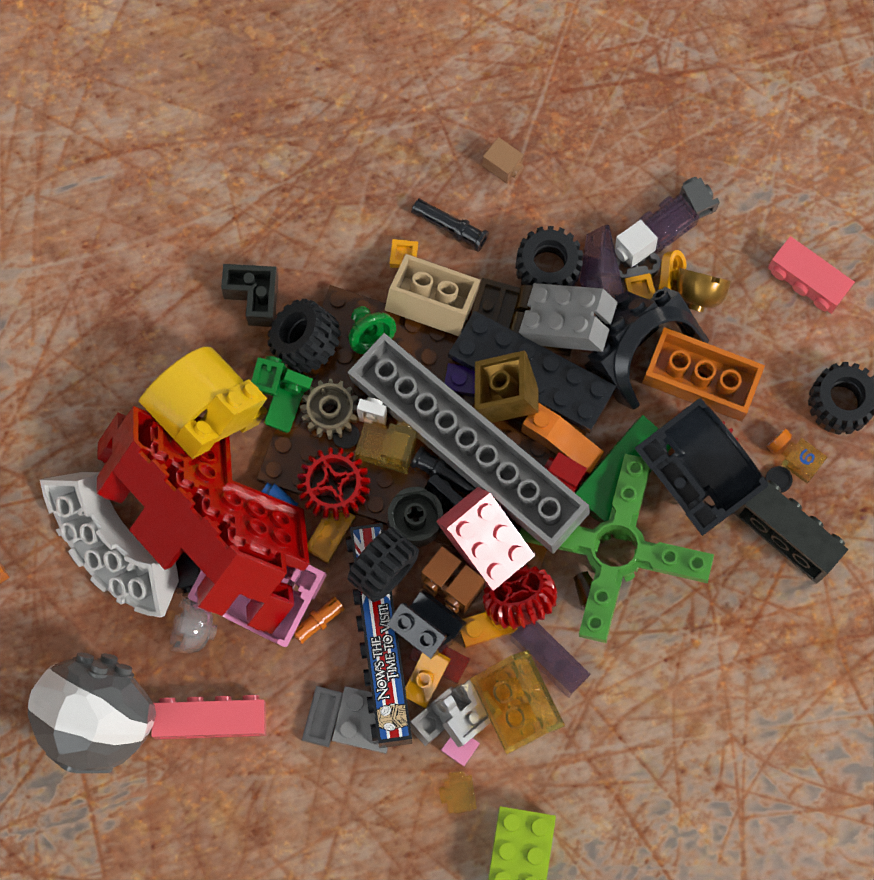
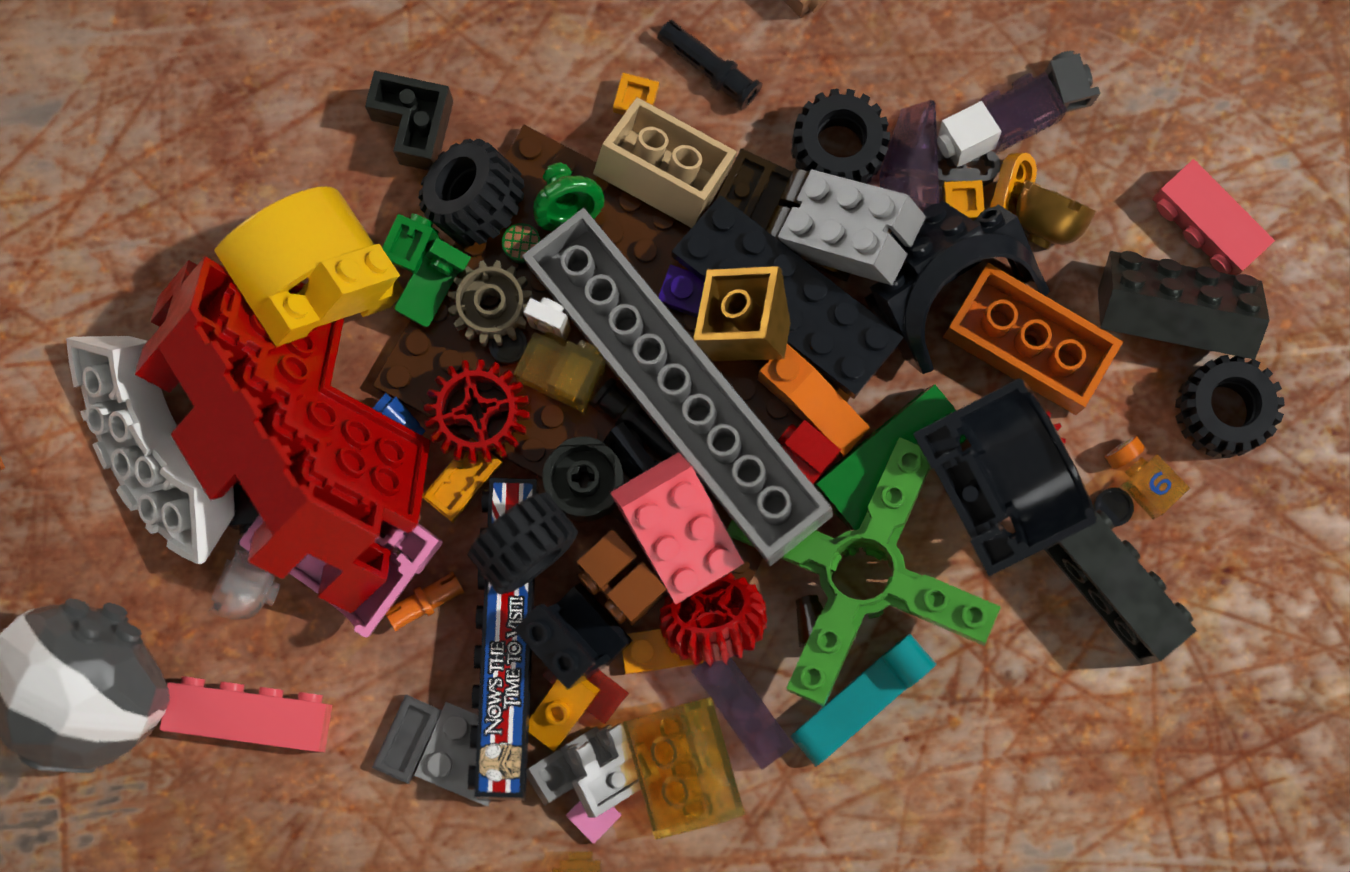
camera: 10 degrees right, 5 degrees up
none -> tile [502,223,541,264]
none -> teal beam [790,633,937,767]
none -> pearl dark grey brick [1098,251,1270,360]

